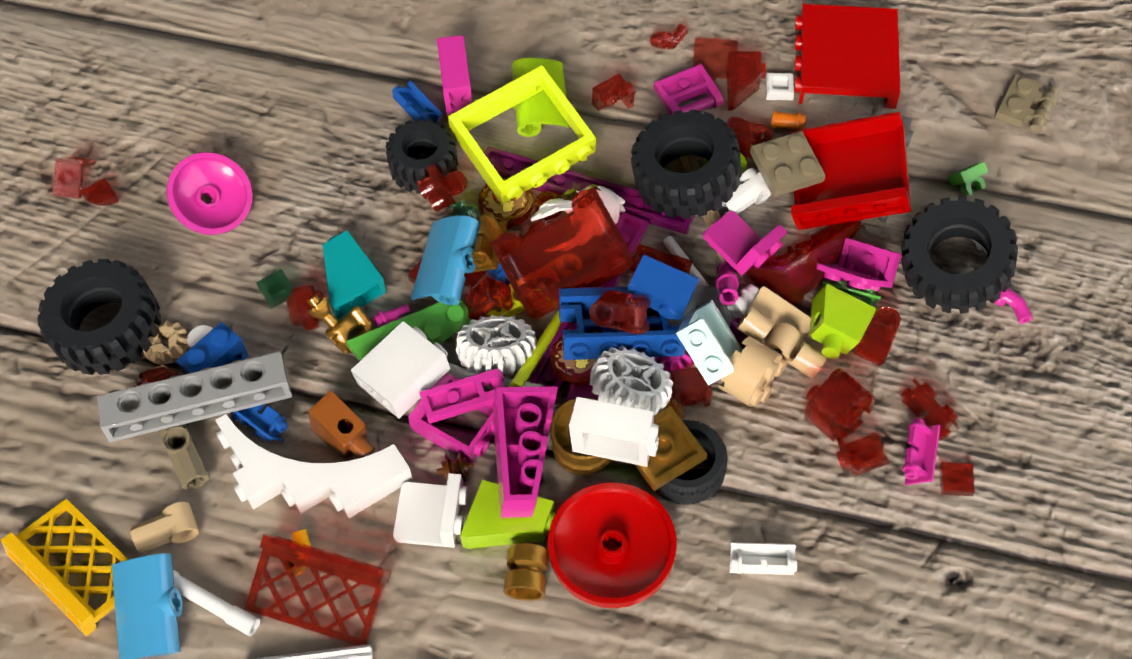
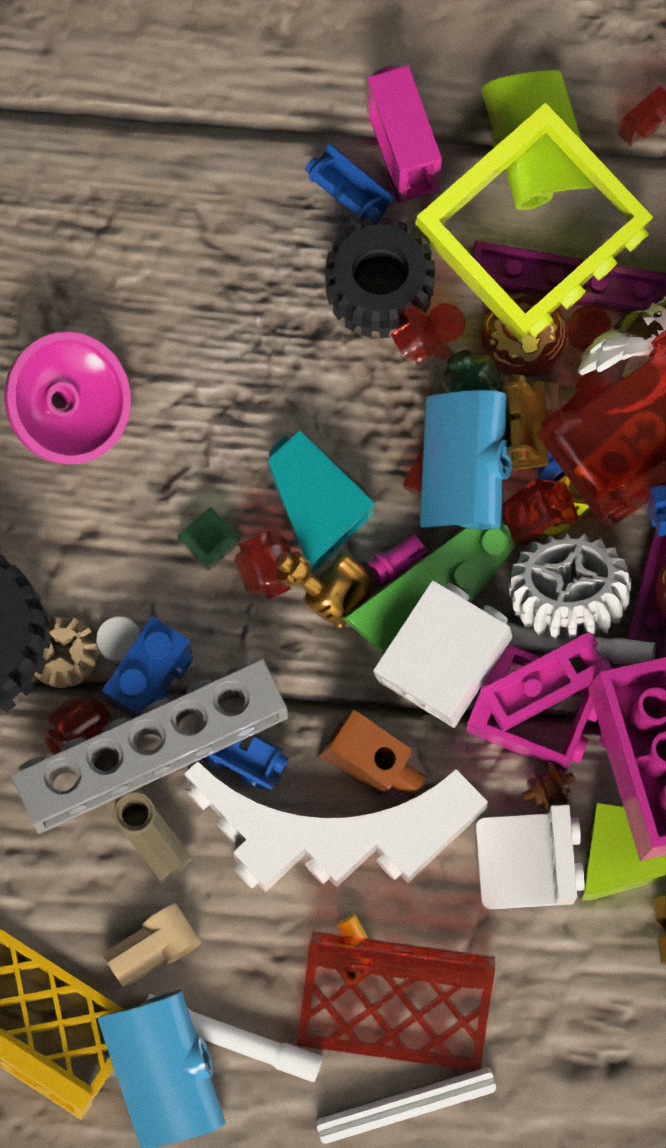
camera: 10 degrees left, 15 degrees up
neon yellow bar [509,311,562,387] -> none

